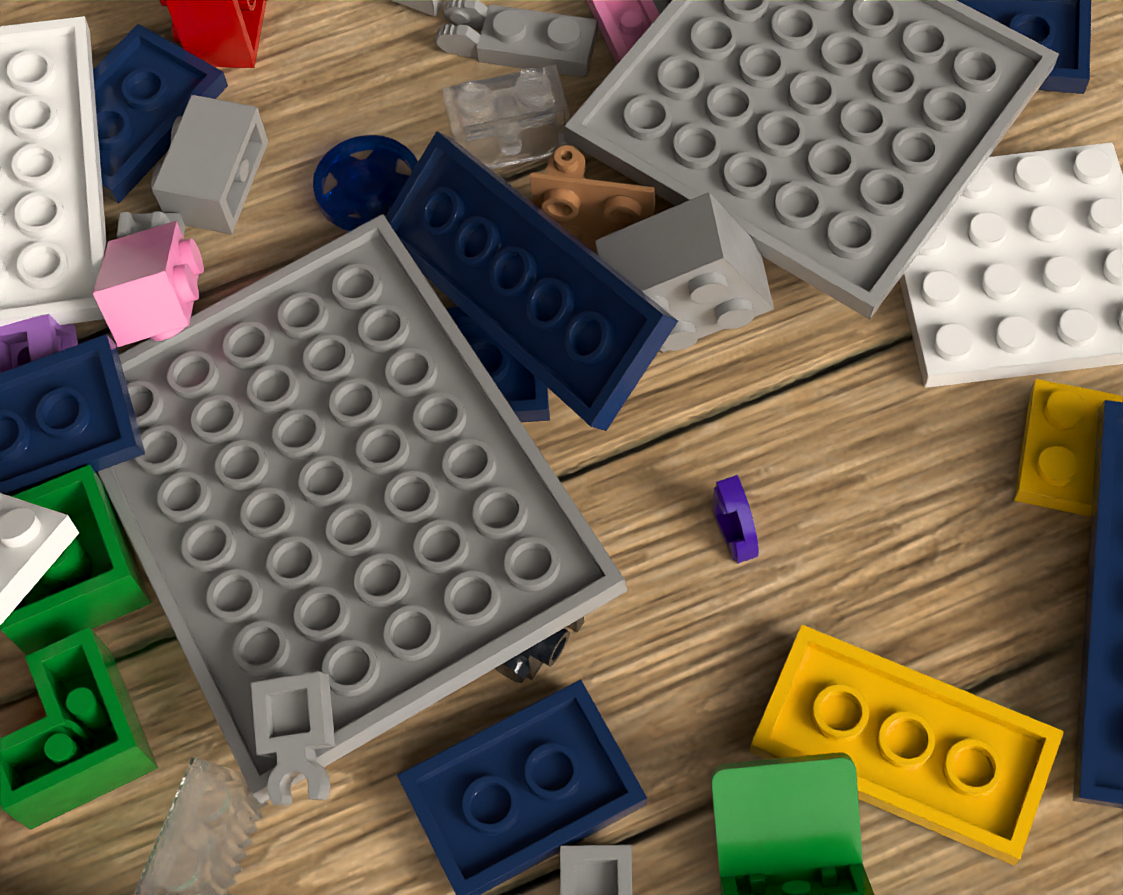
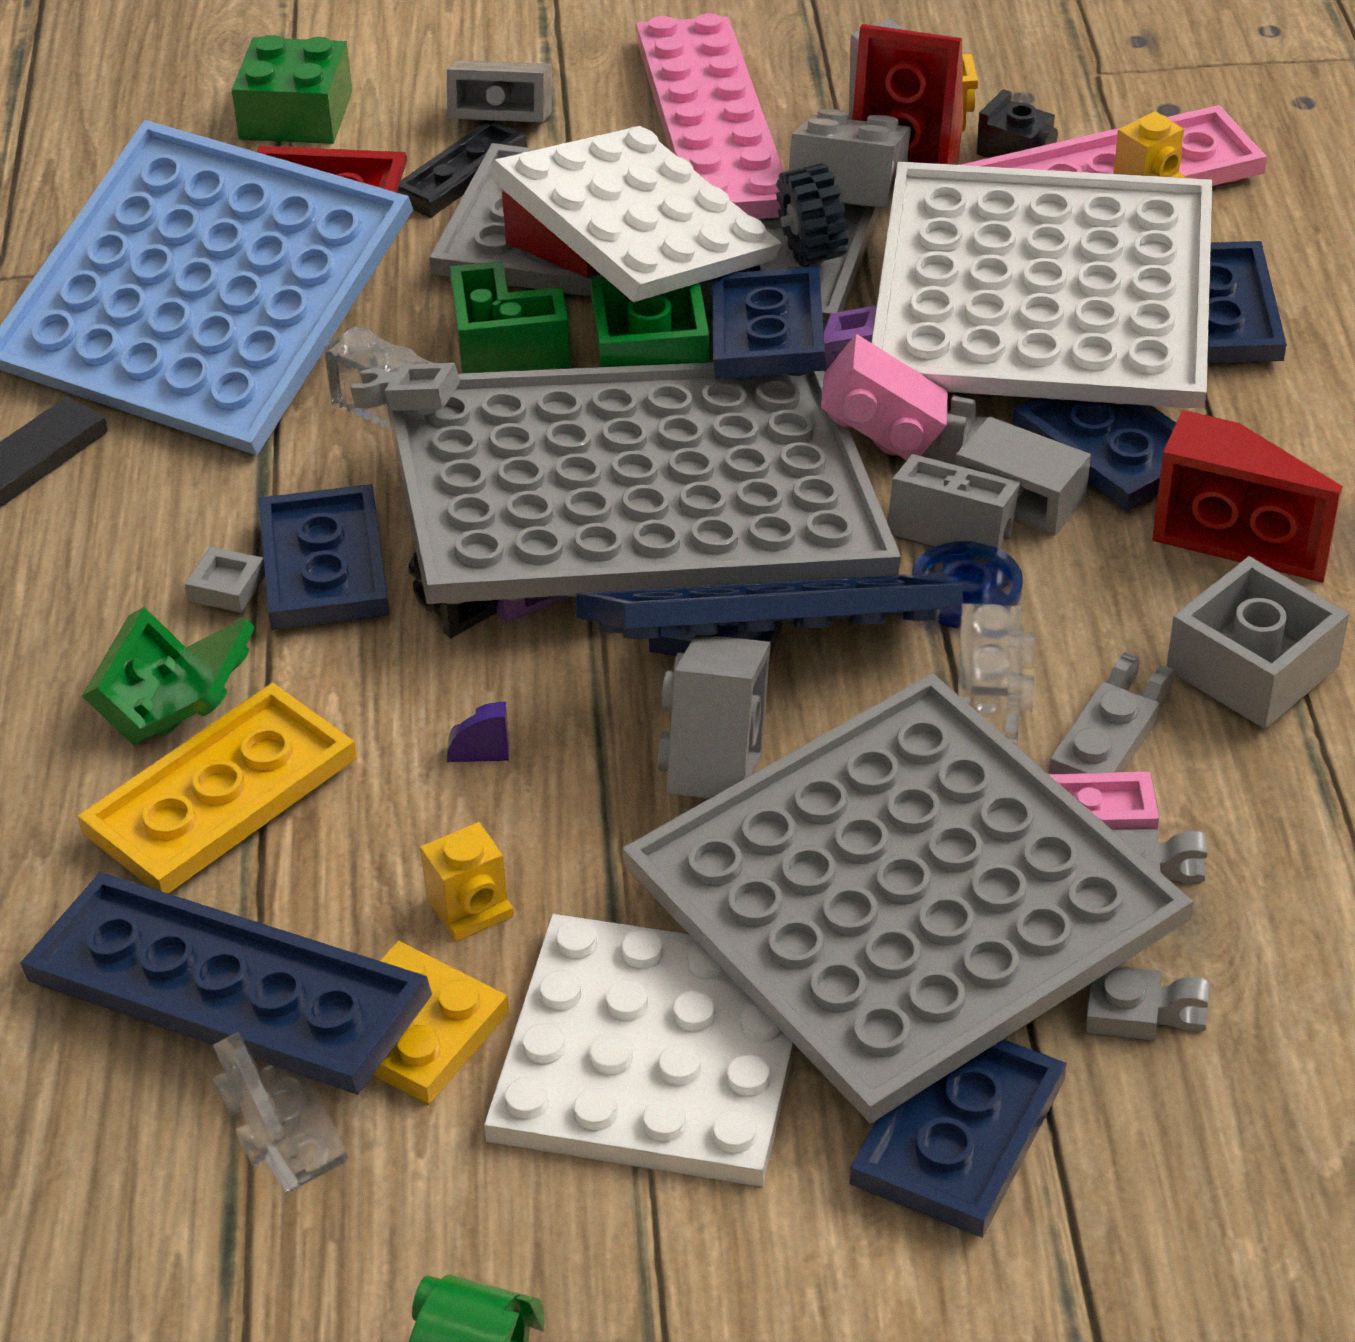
camera: 105 degrees right, 20 degrees down
medium nougat hinge [530,145,655,253] -> none
none -> yellow brick [420,822,514,942]
none -> light grey hinge [887,454,1021,563]

